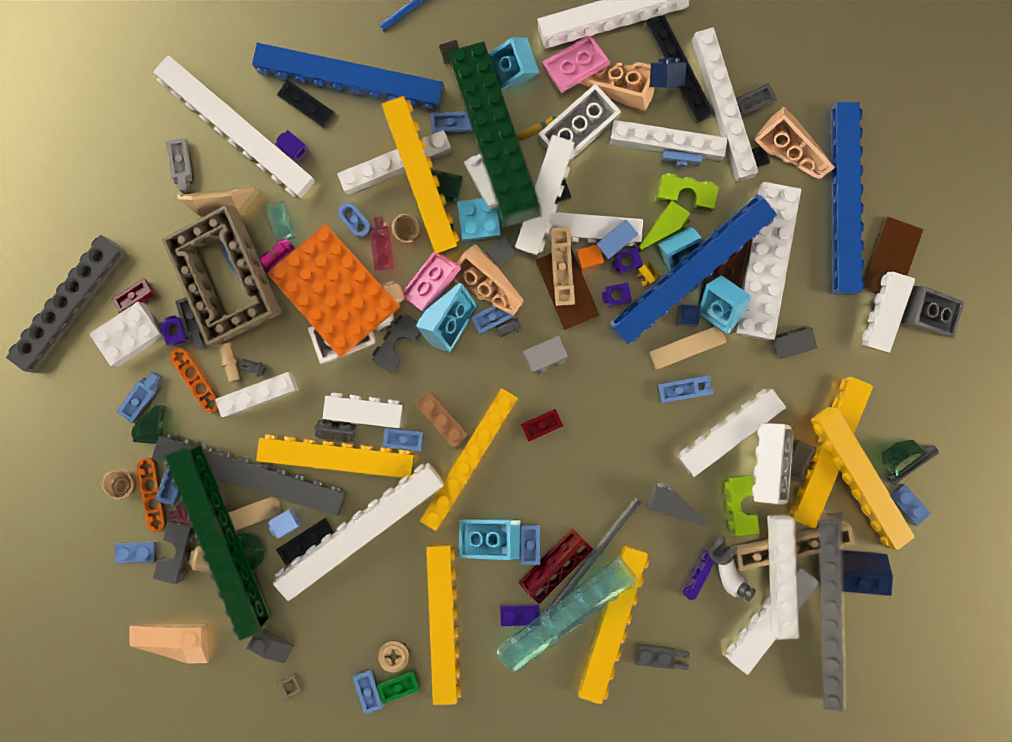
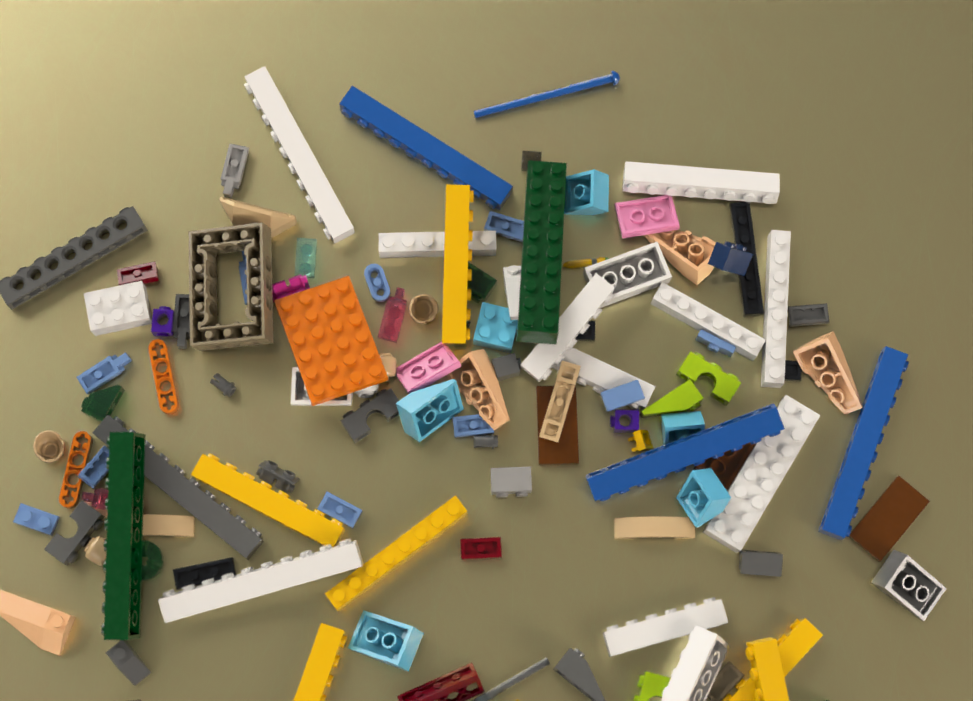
camera: 20 degrees right, 10 degrees down
white brick [215,372,299,418] -> none
tan pin [218,343,241,383] -> none
light blue brick [268,508,302,539] -> none
dark purple brick [275,130,308,163] -> none
black tile [277,79,334,128] -> none
white brick [322,393,404,428] -> none
medium nougat brick [415,392,469,448] -> none
medium blue plate [521,525,540,565] -> none
orange panel [577,245,604,271] -> none
dark purple brick [602,282,632,307] -> none
medium blue plate [658,375,714,403] -> none
dark blue brick [676,304,701,327] -> none
white brick [862,272,915,353] -> none

